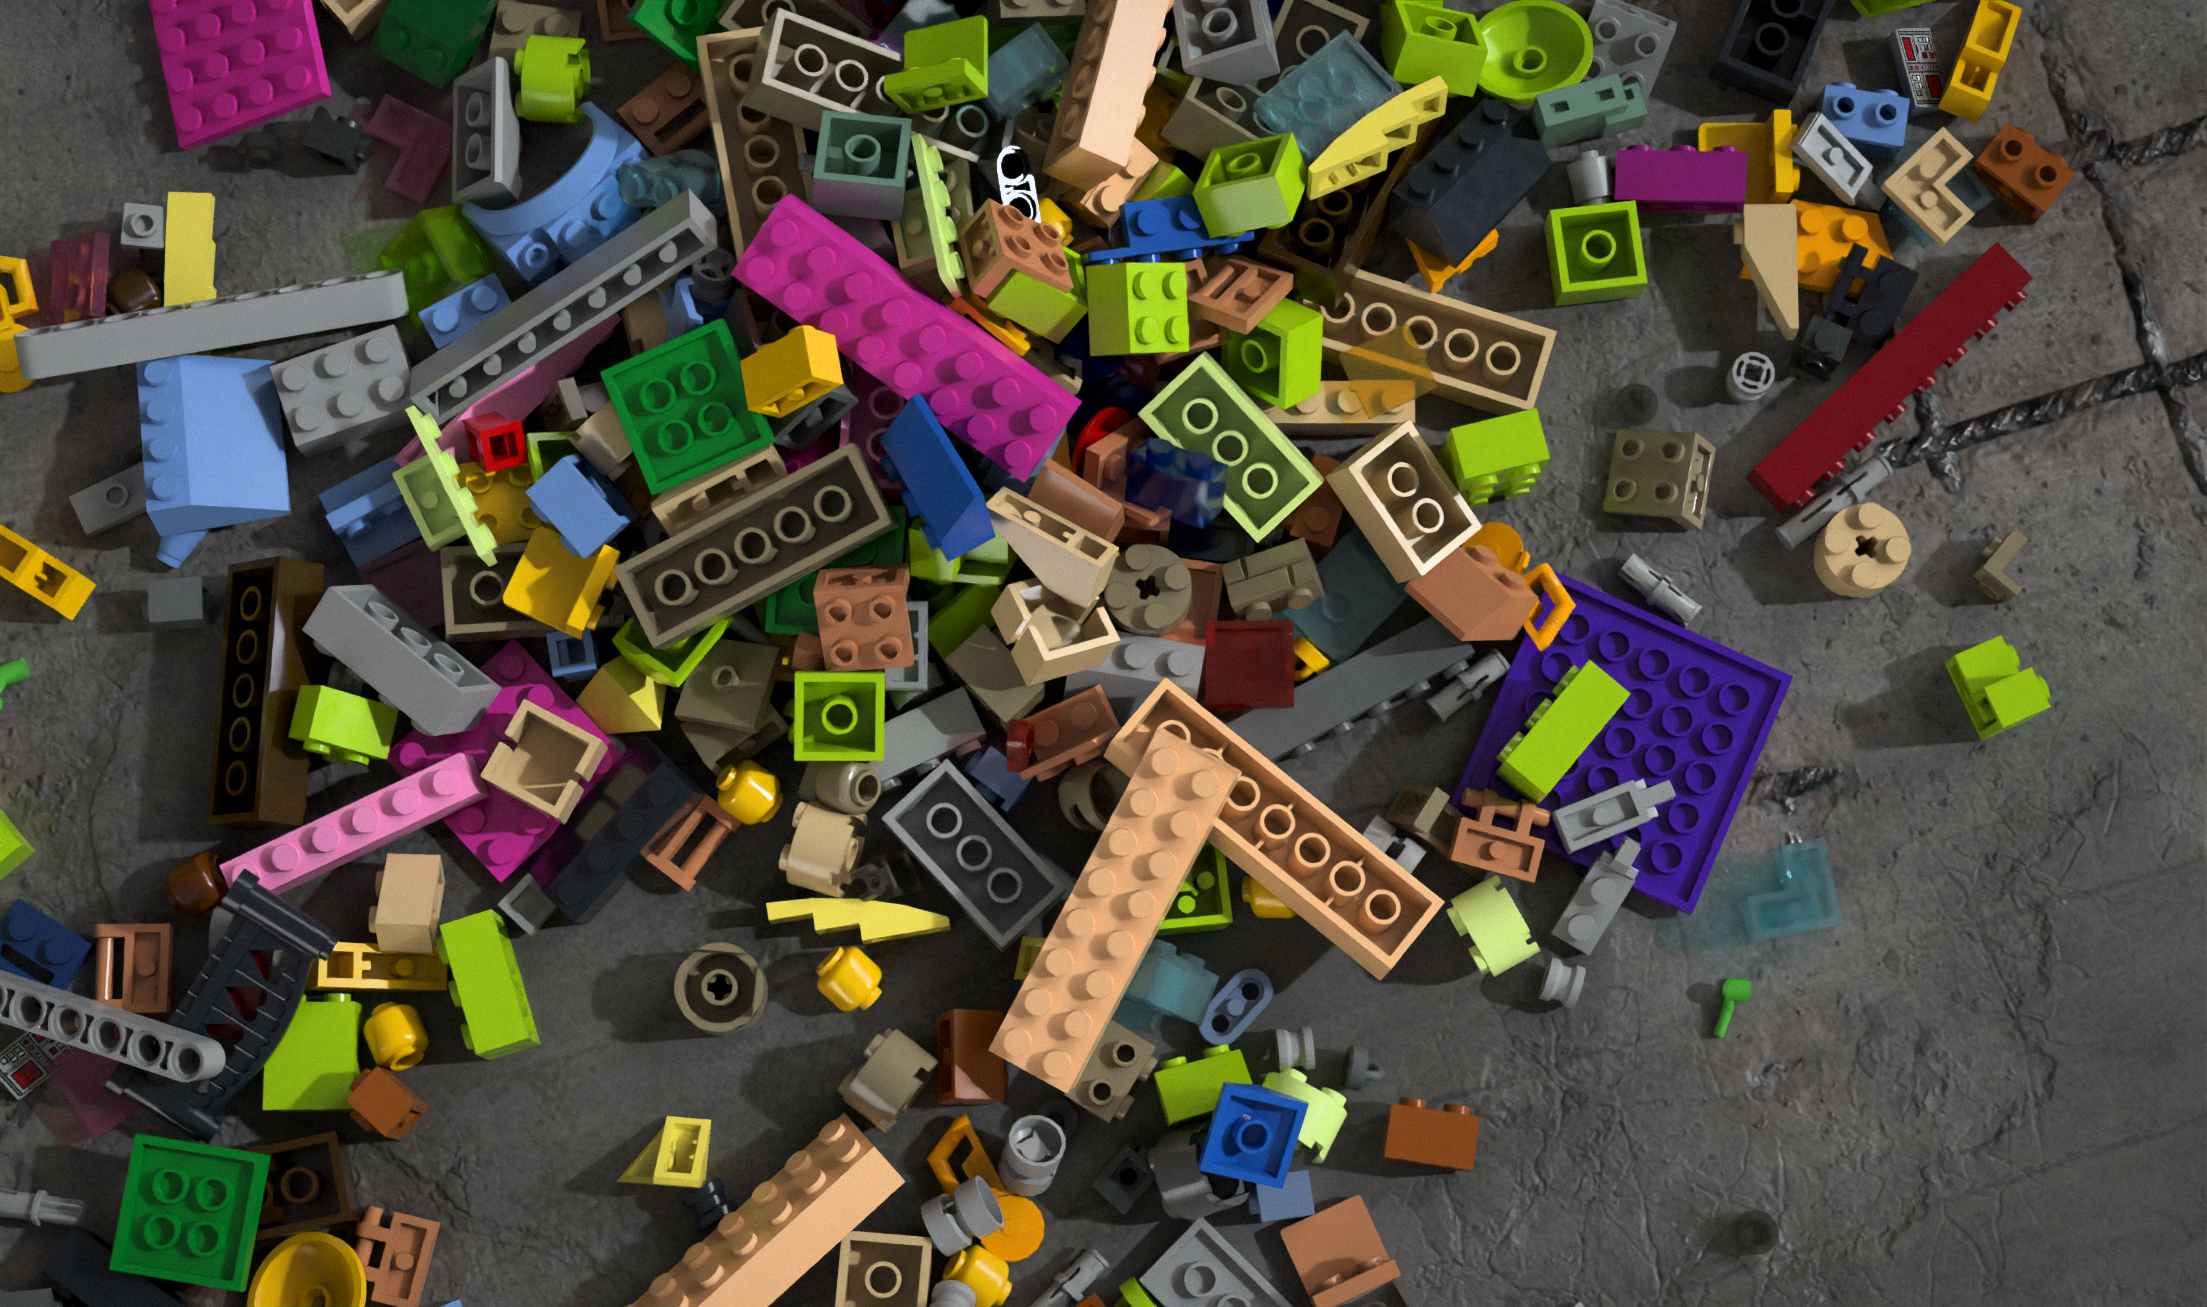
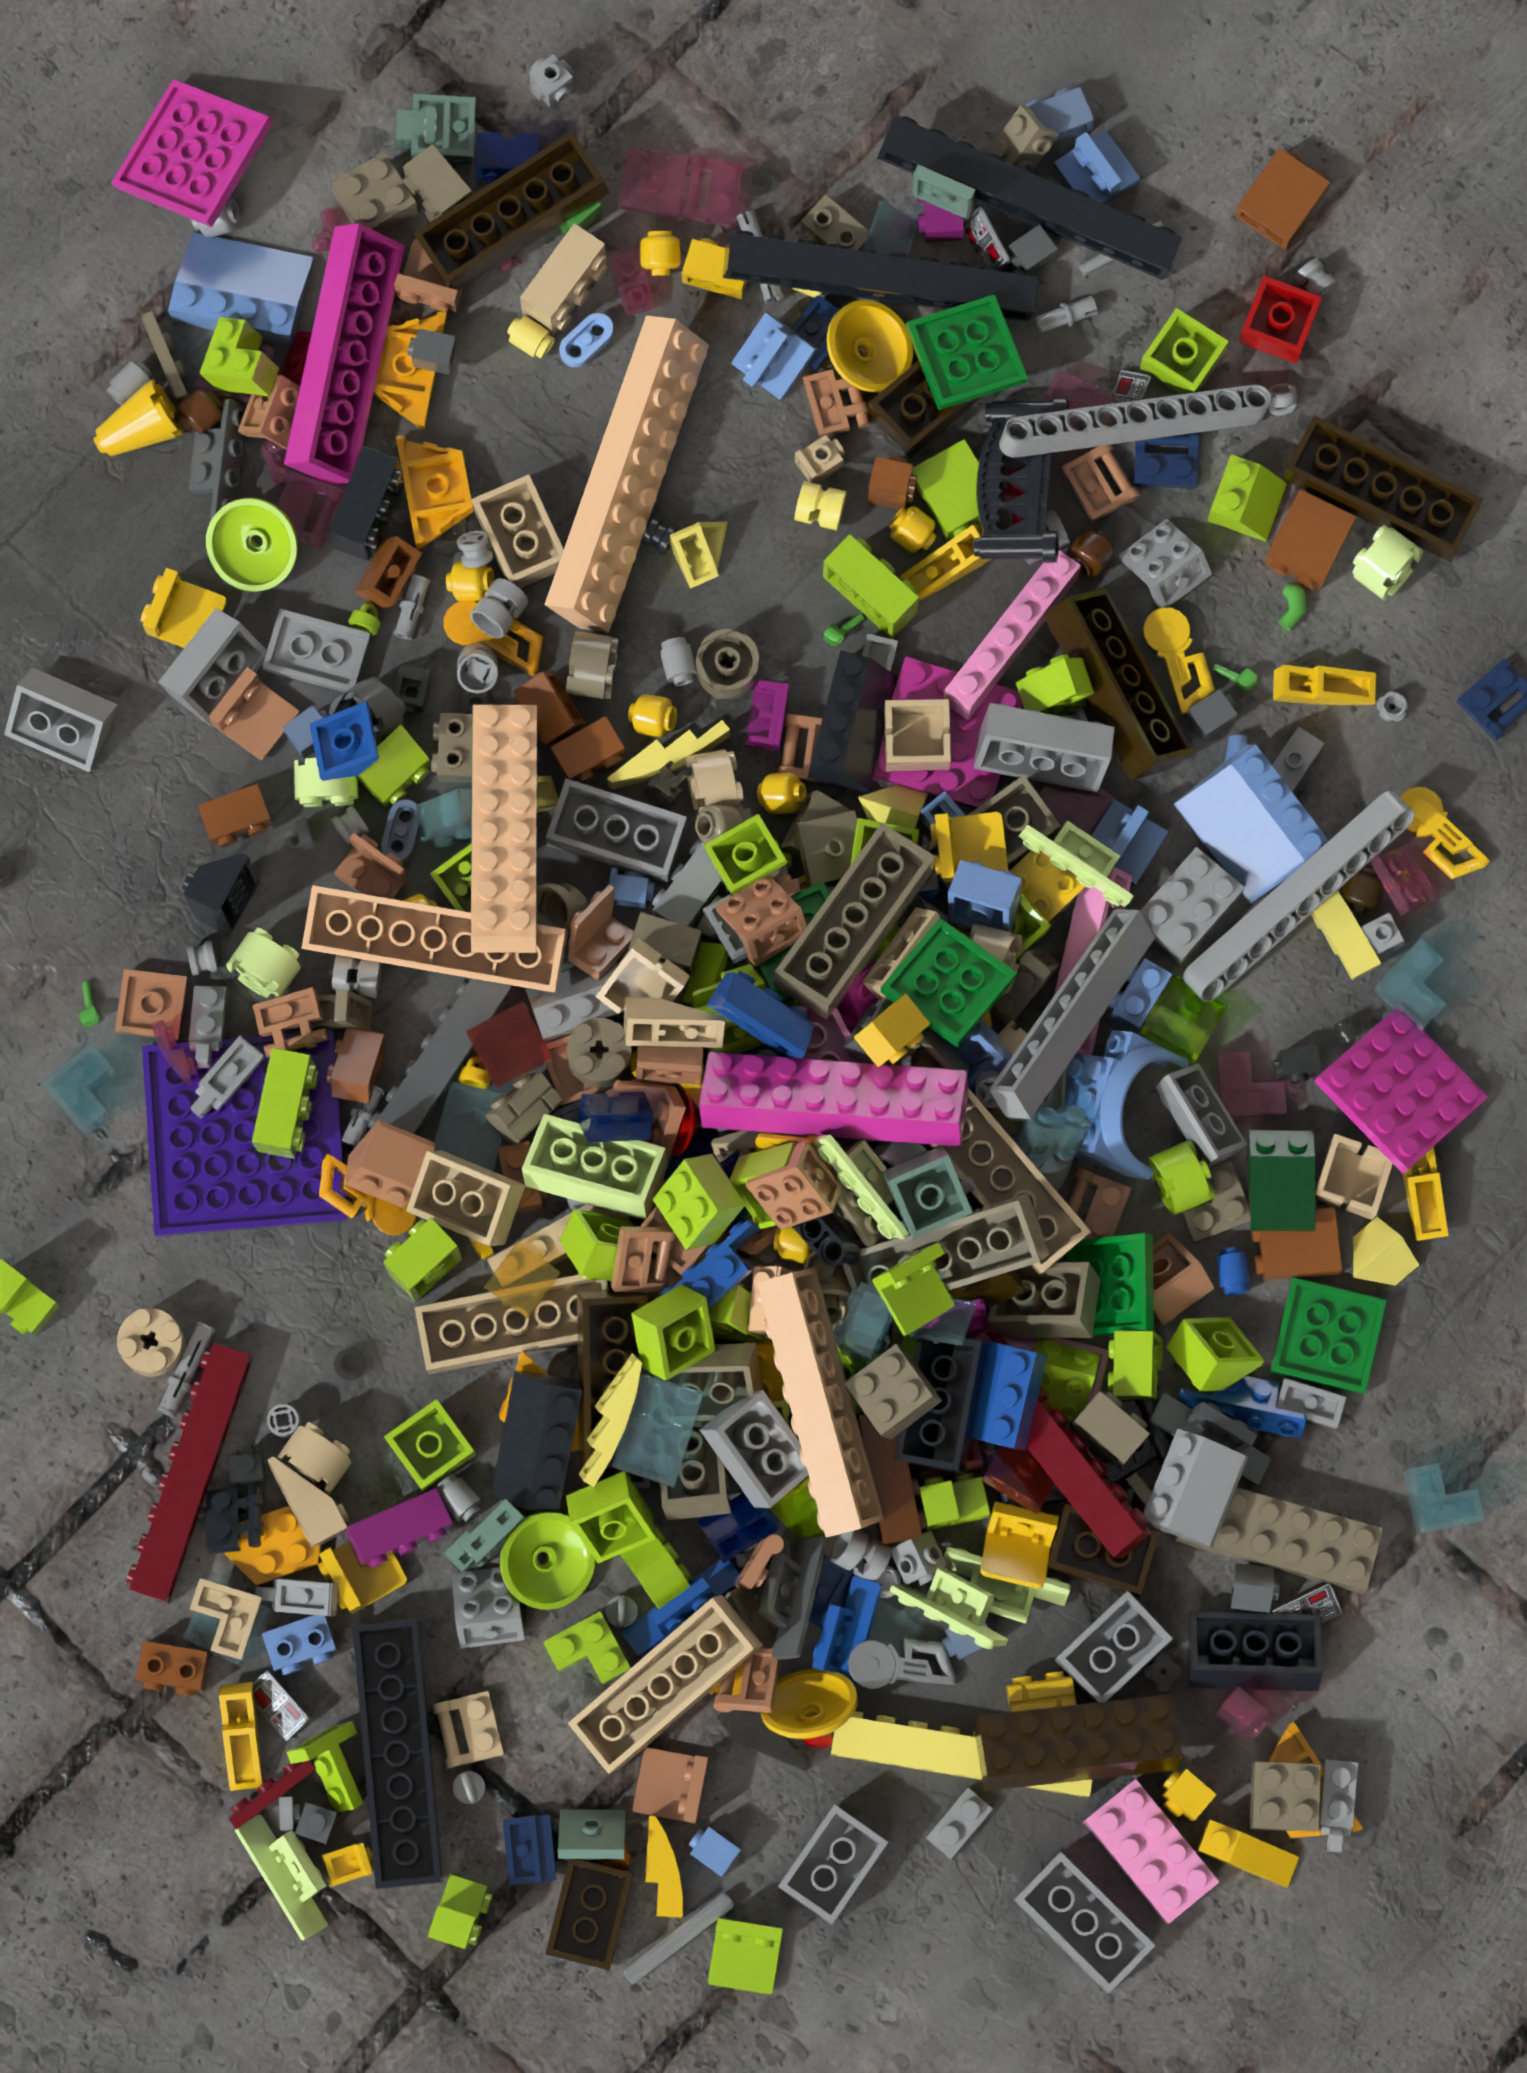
camera: 155 degrees right, 0 degrees up
tan brick [369,853,445,953] -> none
red brick [463,411,529,473] -> none
clear red tile [1007,718,1036,773] -> none
dark tan bracket [1603,429,1716,530] -> none
light grey pin [1616,553,1702,628] -> none
dark tan bracket [1972,528,2028,602] -> none
none -> nougat plate [115,969,188,1041]
none -> clear pink slope [151,1020,197,1085]
none -> black slope [182,853,260,937]
none -> tan brick [276,1422,352,1496]
none -> dark orange brick [327,1027,385,1104]
none -> nougat bracket [334,833,408,899]
none -> dark orange brick [551,716,625,784]
none -> light grey brick [660,637,697,686]
none -> magenta hinge [745,681,789,752]
none -> light yellow wheel [794,481,847,531]
none -> tan brick [795,435,845,484]
none -> bright green hand [823,613,865,647]
none -> light grey bracket [1119,519,1212,608]
none -> yellow piece [1143,607,1215,715]
none -> bright green hand [1212,664,1257,692]
none -> clear light blue brick [1374,938,1446,1031]

